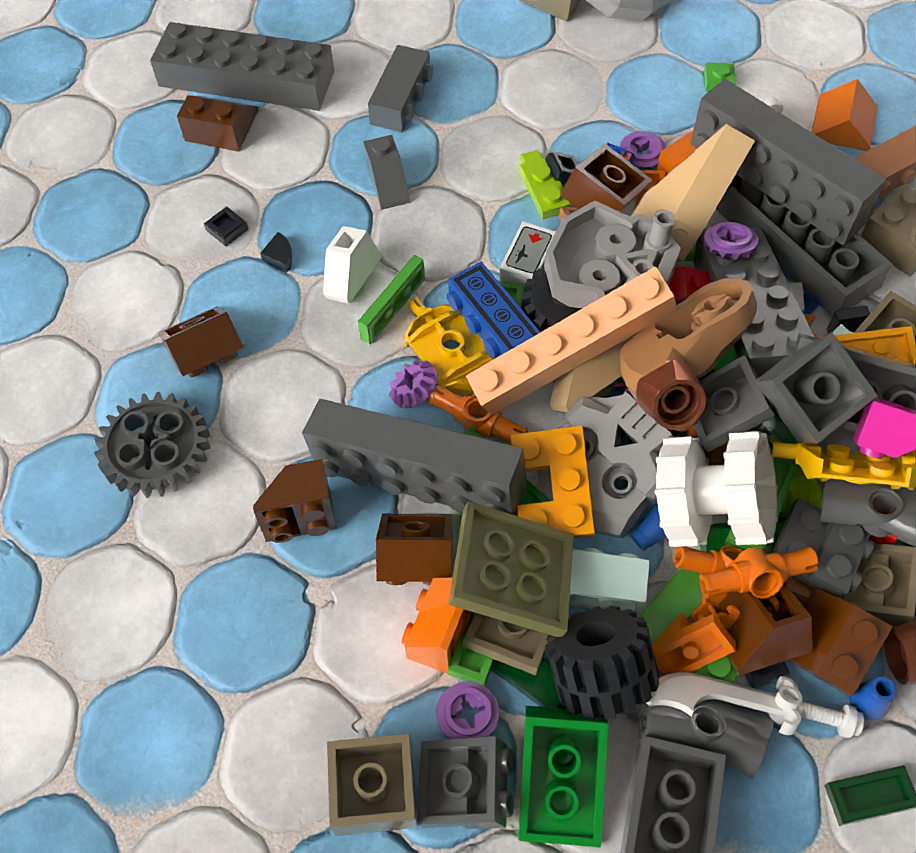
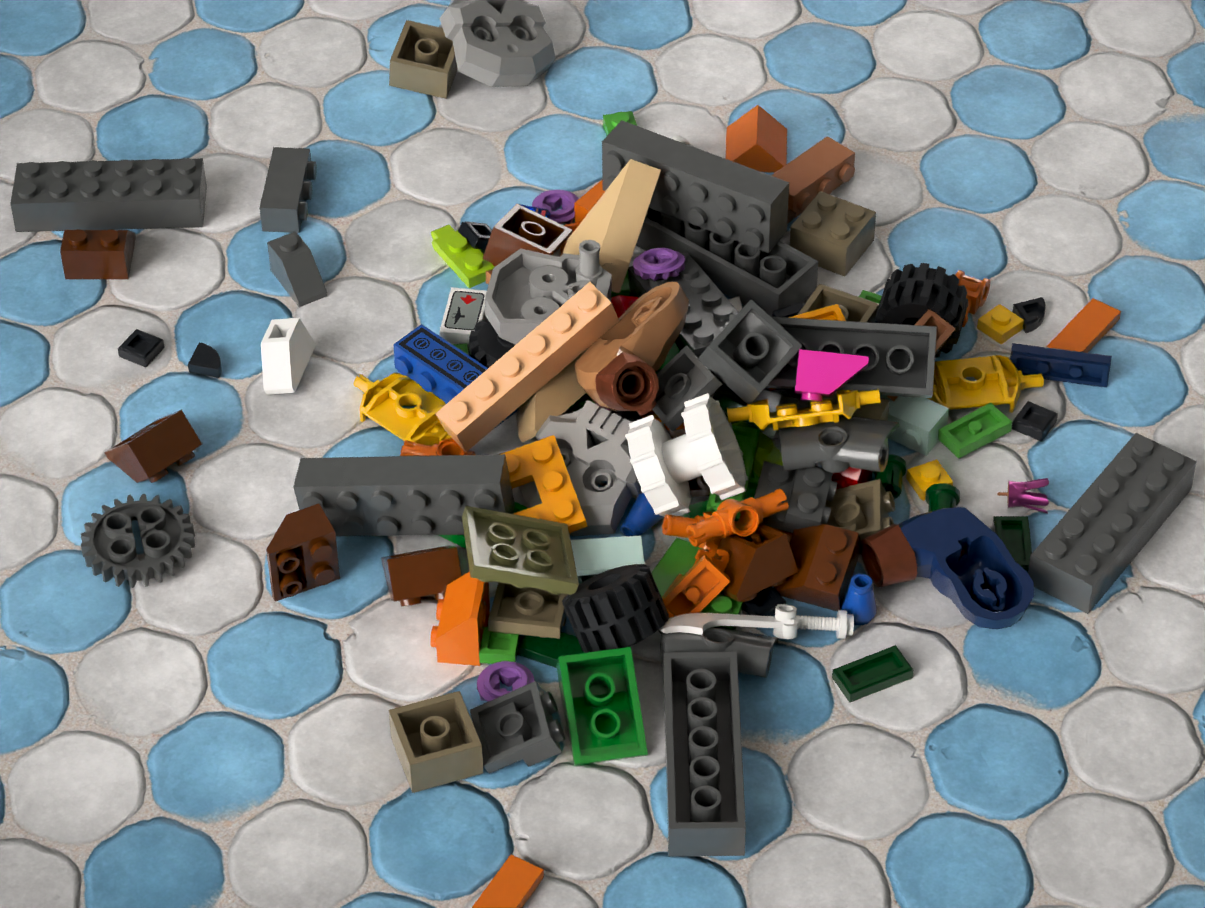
camera: 15 degrees left, 15 degrees down
bright green tile [358,255,425,344] -> none
medium lavender gear [388,359,438,409] -> none

